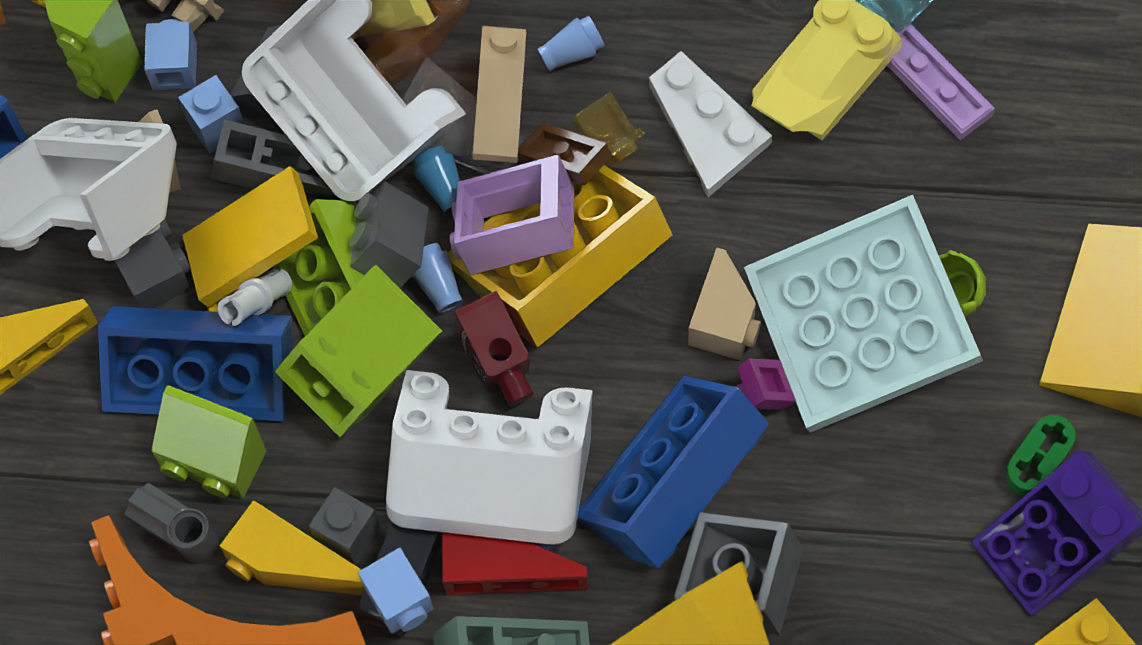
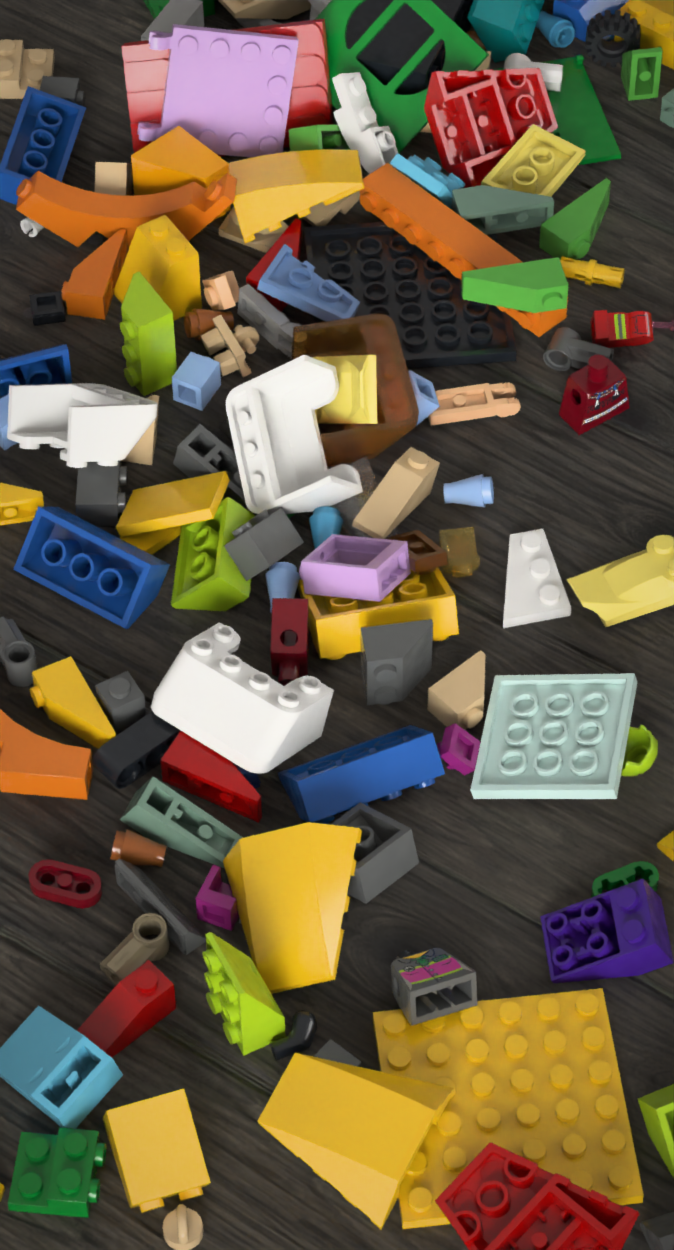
camera: 25 degrees right, 15 degrees down
lime slope [151,385,267,499] -> none
light blue brick [178,75,244,153] -> none
white pin [218,268,292,326] -> none
lime slope [274,265,442,437] -> none
light blue brick [358,548,433,634] -> none
none -> dark grey slope [360,619,433,705]

